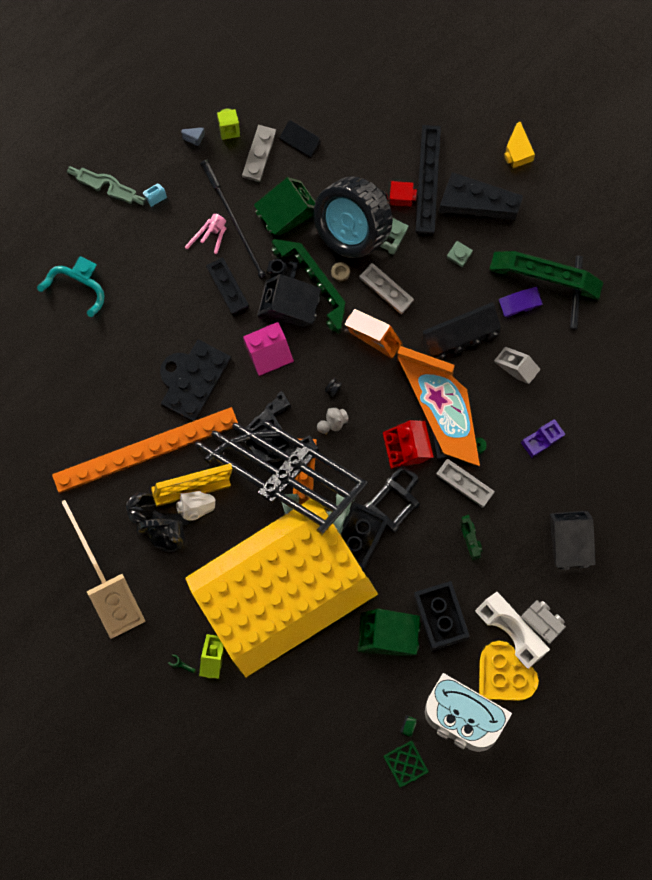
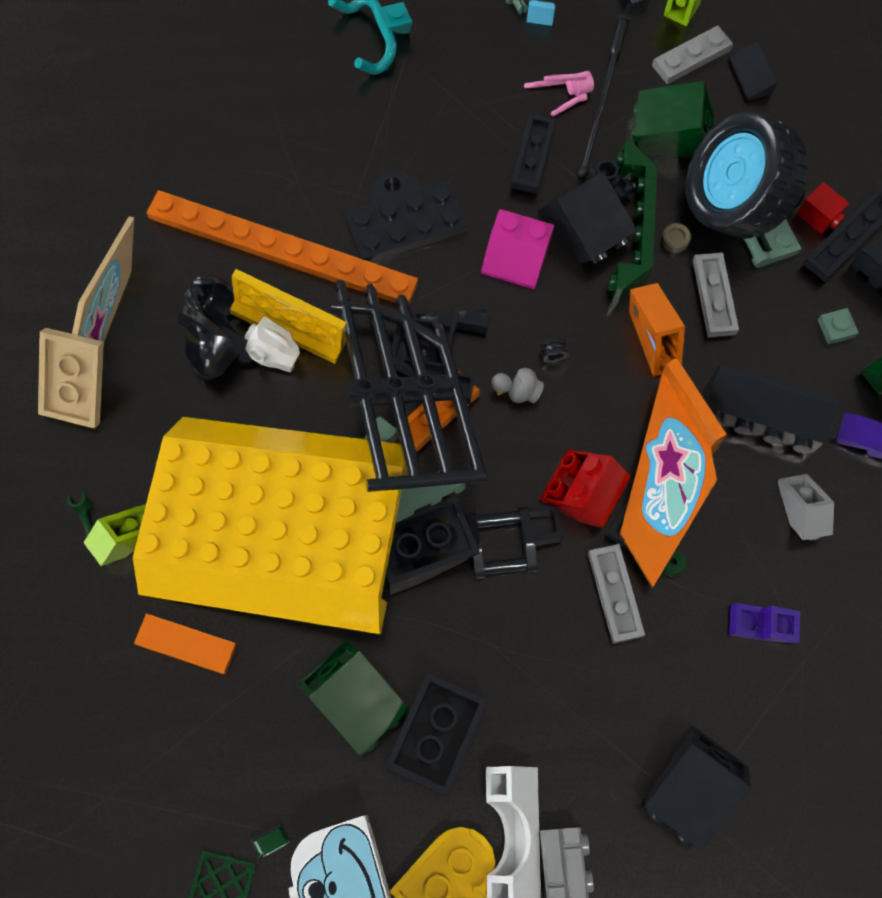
camera: 40 degrees right, 5 degrees down
dark green wing [460,515,483,561] -> none
none -> orange tile [134,613,237,675]

